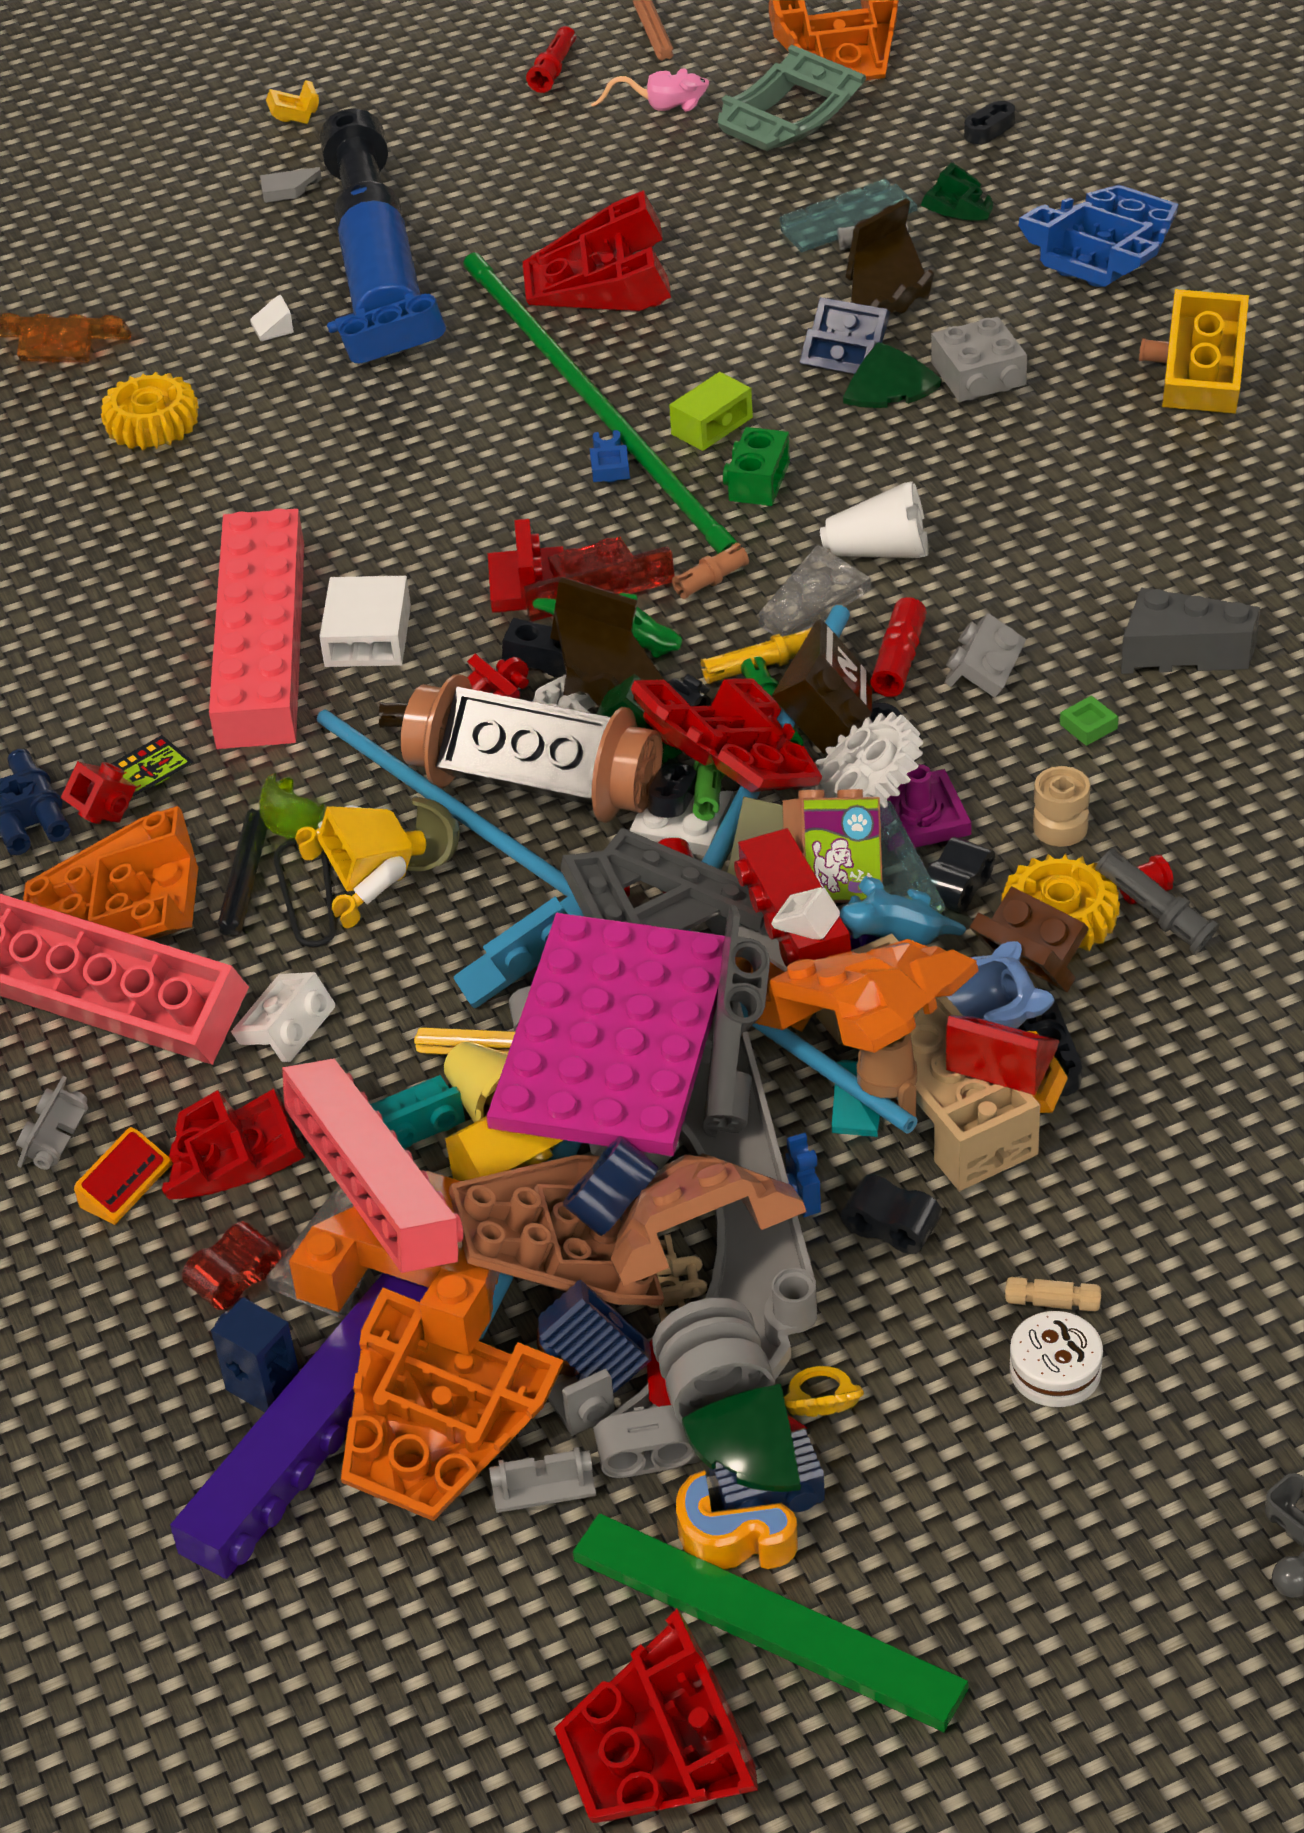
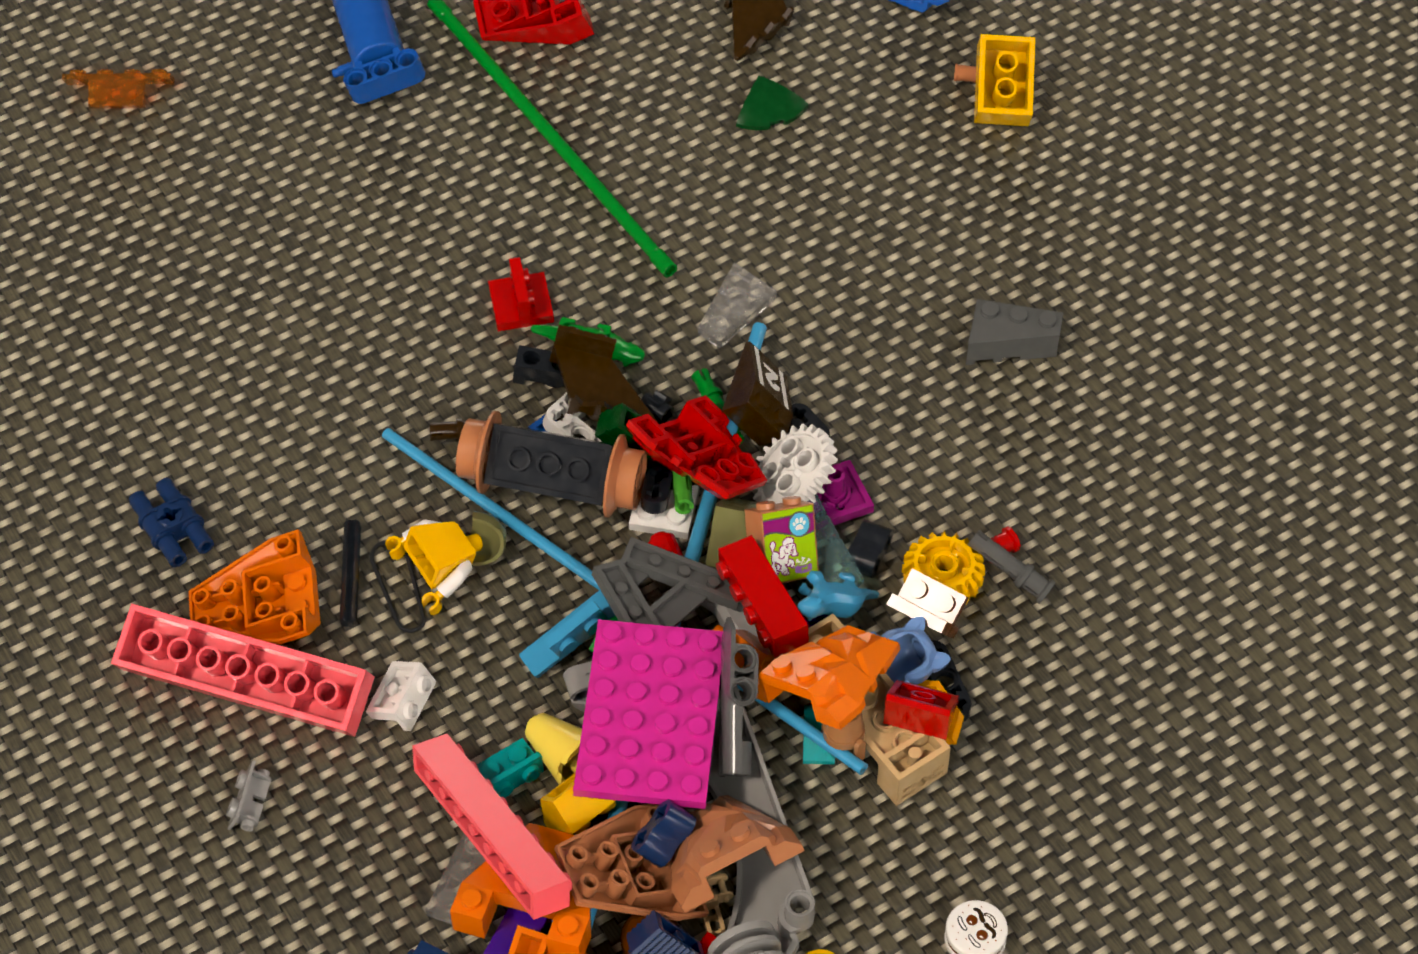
camera: 10 degrees left, 10 degrees up
red brick [61,761,137,824] -> none
slope [74,1127,173,1225] -> none
yellow gear [101,372,199,451] -> none
piece [111,735,194,797] -> none
red slope [162,1088,305,1200] -> none
clear red axle [182,1221,281,1310] -> none
coral brick [209,508,304,749] -> none
white slope [250,295,294,341] -> none
clear neon green hair [259,773,325,839] -> none
white brick [320,576,411,667] -> none
yellow axle [414,1027,516,1055] -> none
red hips [467,654,529,699] -> none
clear red bracket [524,537,675,621] -> none
blue plate [589,430,630,482] -> none
lime brick [669,372,753,451] -> none
nougat pin [672,543,749,599] -> none
yellow pin [701,627,812,684] -> none
green brick [723,427,790,506] -> none
white slope [771,887,840,940] -> none
blue plate [785,1133,821,1218] -> none
slope [800,297,891,375] -> none
white cone [820,481,929,558] -> none
black axle [840,1174,942,1254] -> none
red axle [871,597,927,697] -> none
light grey brick [931,317,1027,402] -> none
light grey bracket [944,612,1026,698] -> none
tan axle [1005,1277,1101,1312] -> none
tan wheel [1033,766,1090,847] -> none
bright green plate [1060,695,1119,746] -> none

